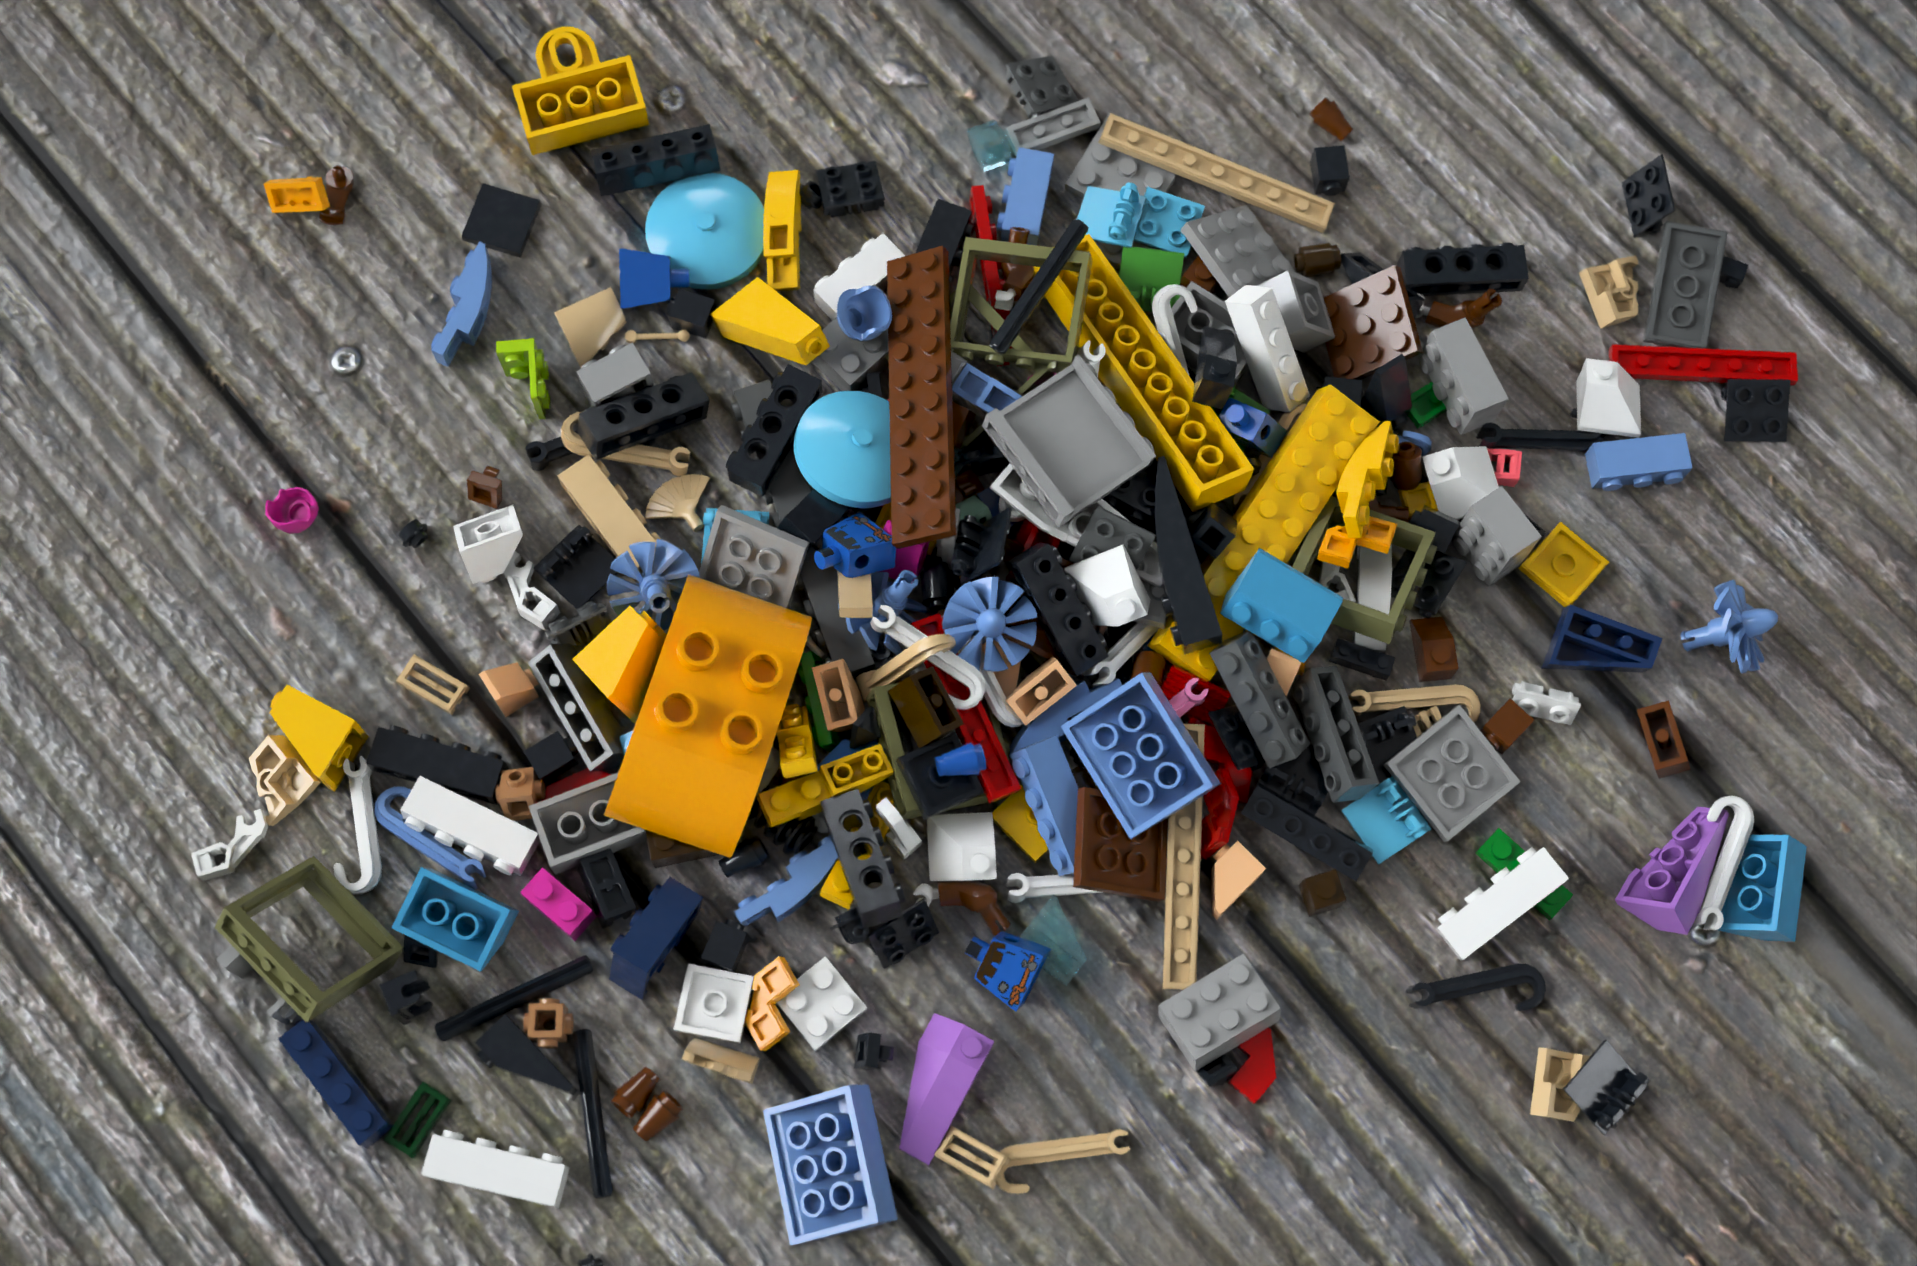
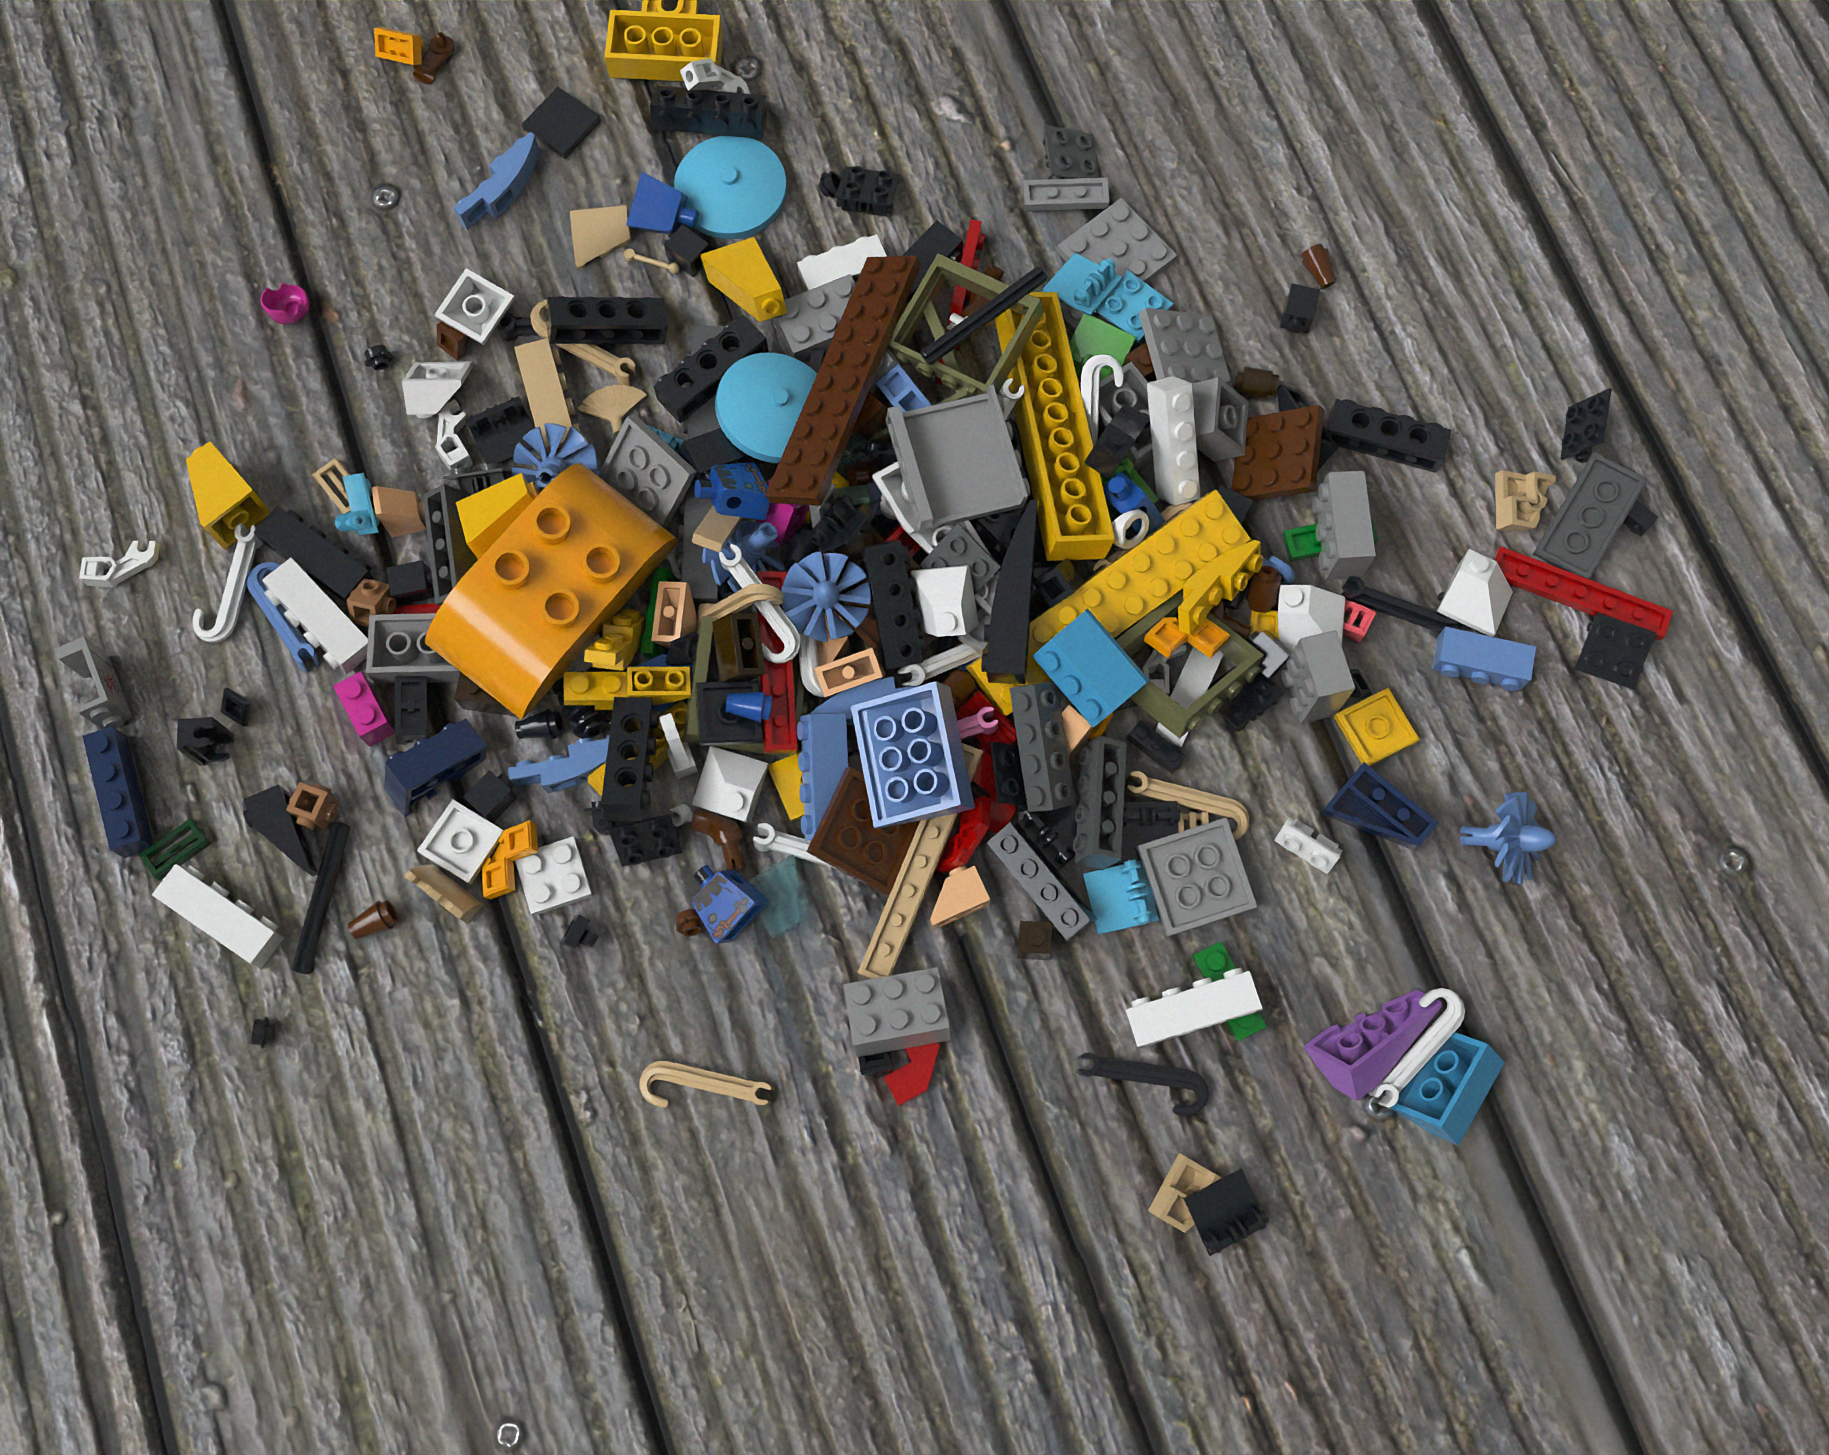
camera: 25 degrees right, 0 degrees up
olive window [215,856,404,1023] -> none
tan slope [249,735,321,826] -> none
dark azure slope [391,867,519,971] -> none
black axle [435,956,593,1041] -> none
lime bracket [496,338,551,420] -> none
light grey brick [576,342,654,407] -> none
reddish brown cone [611,1067,660,1119] -> none
yellow slope [763,170,802,291] -> none
medium blue slope [763,1085,898,1246] -> none
medium blue helmet [837,285,892,341] -> none
medium lavender wedge [899,1013,994,1165] -> none
tan tile [934,1126,1010,1190] -> none
clear light blue brick [966,120,1011,171] -> none
medium blue brick [996,147,1054,245] -> none
tan tile [1098,113,1335,233] -> none
black slope [1361,354,1412,431] -> none
reddish brown slope [1409,617,1459,682] -> none
reddish brown arm [1416,289,1502,328] -> none
reddish brown brick [1480,698,1534,754] -> none
reddish brown brick [1636,700,1691,779] -> none
none -> medium azure hinge [335,473,379,535]
none -> white slope [434,268,515,345]
none -> reddish brown plate [676,909,705,937]
none -> white piece [680,58,750,94]
none -> white piece [1111,509,1149,549]

